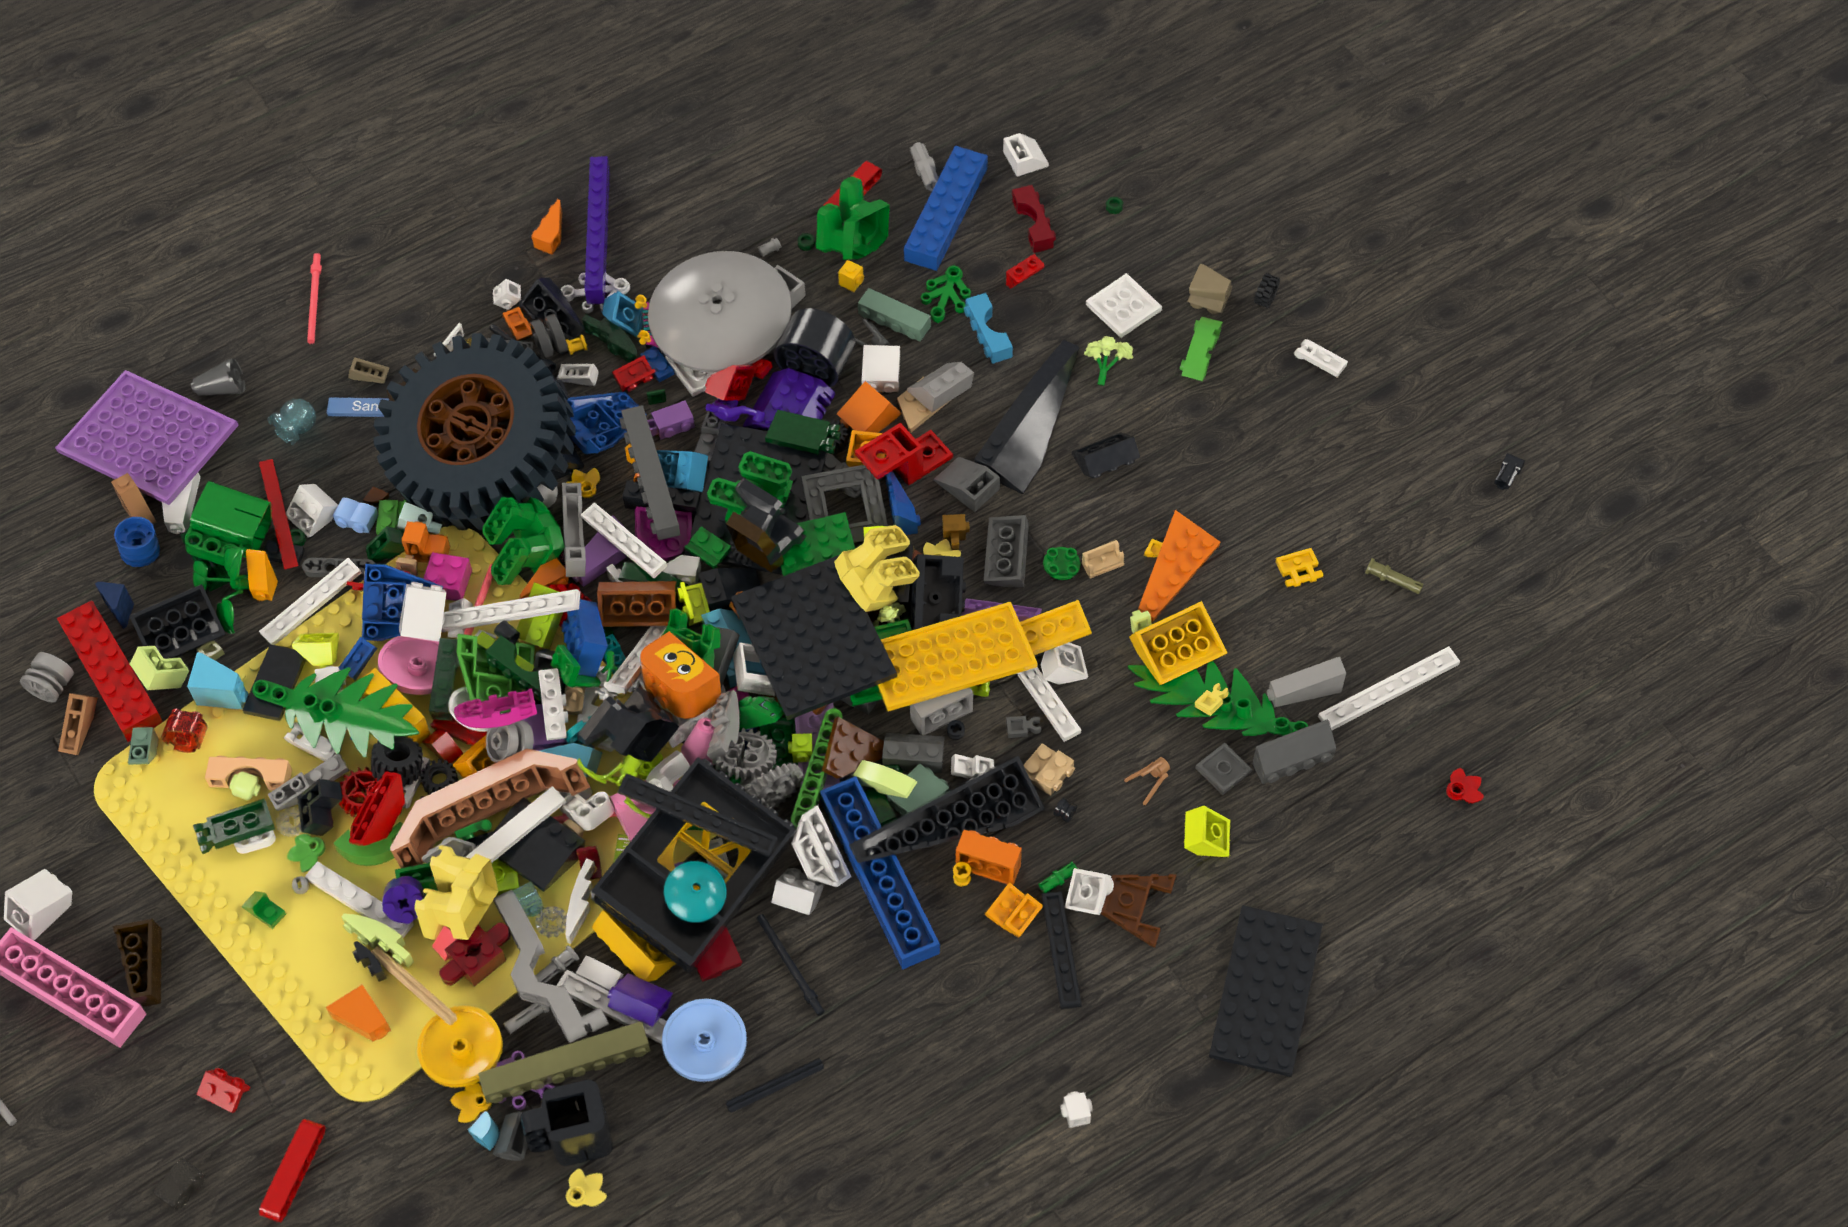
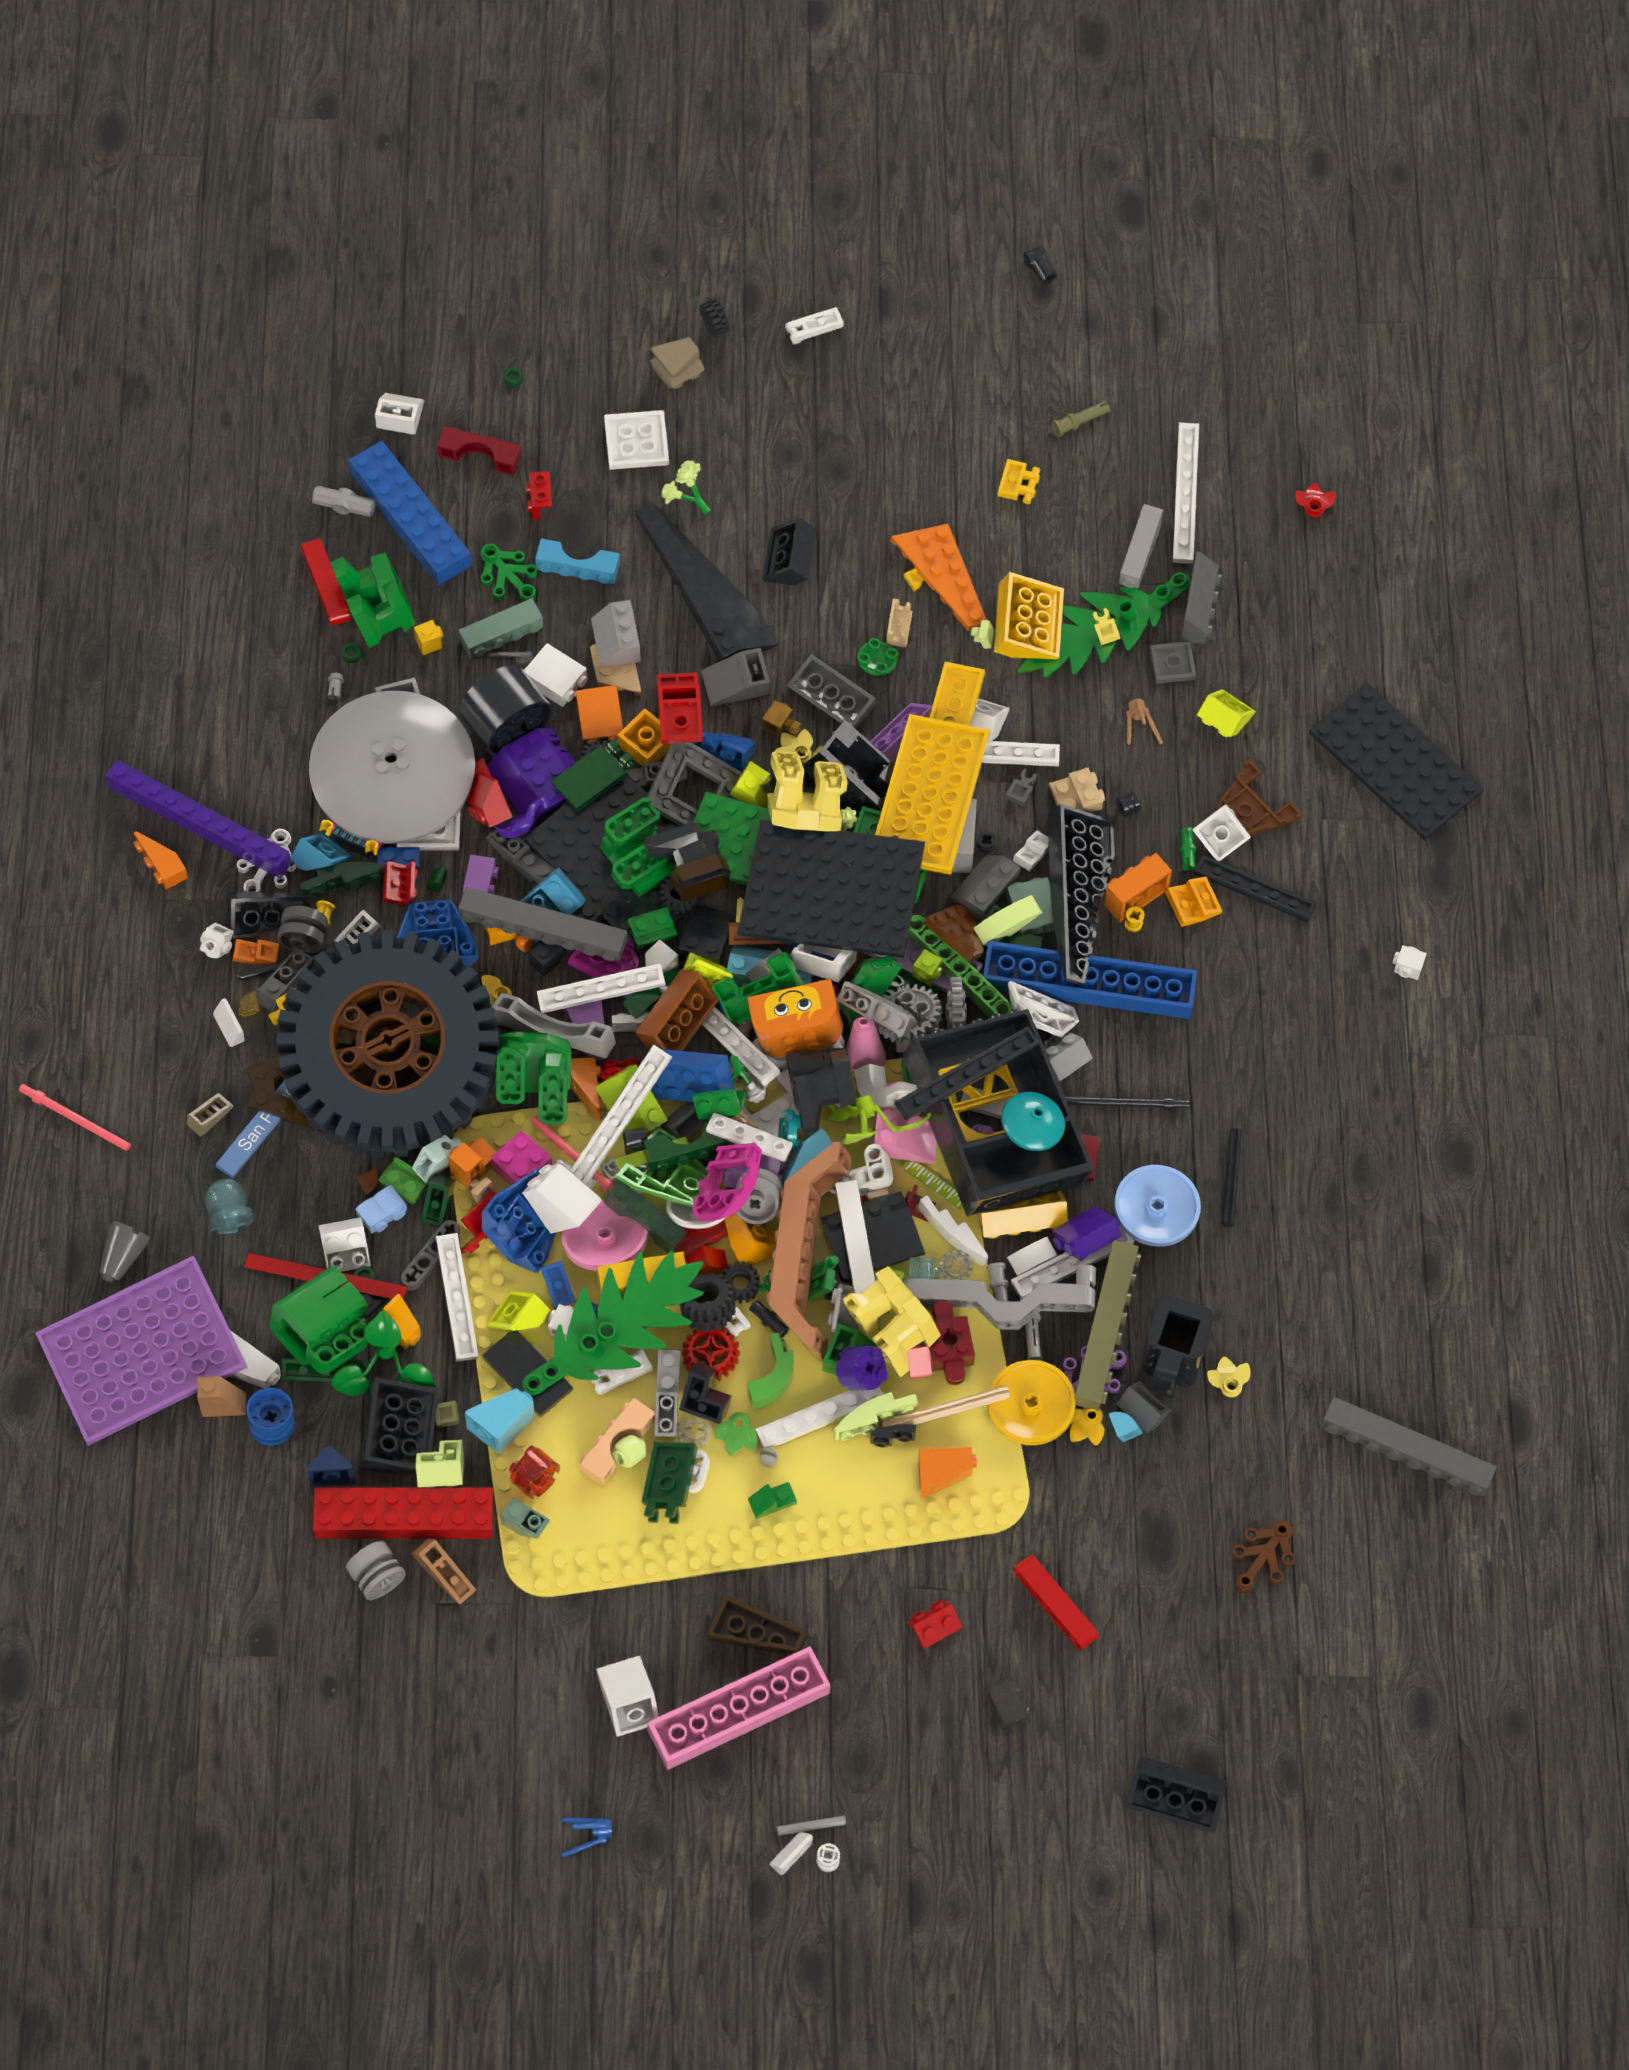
camera: 60 degrees left, 5 degrees up
red wedge [349,772,405,846] -> none
bright green brick [1180,317,1223,381] -> none

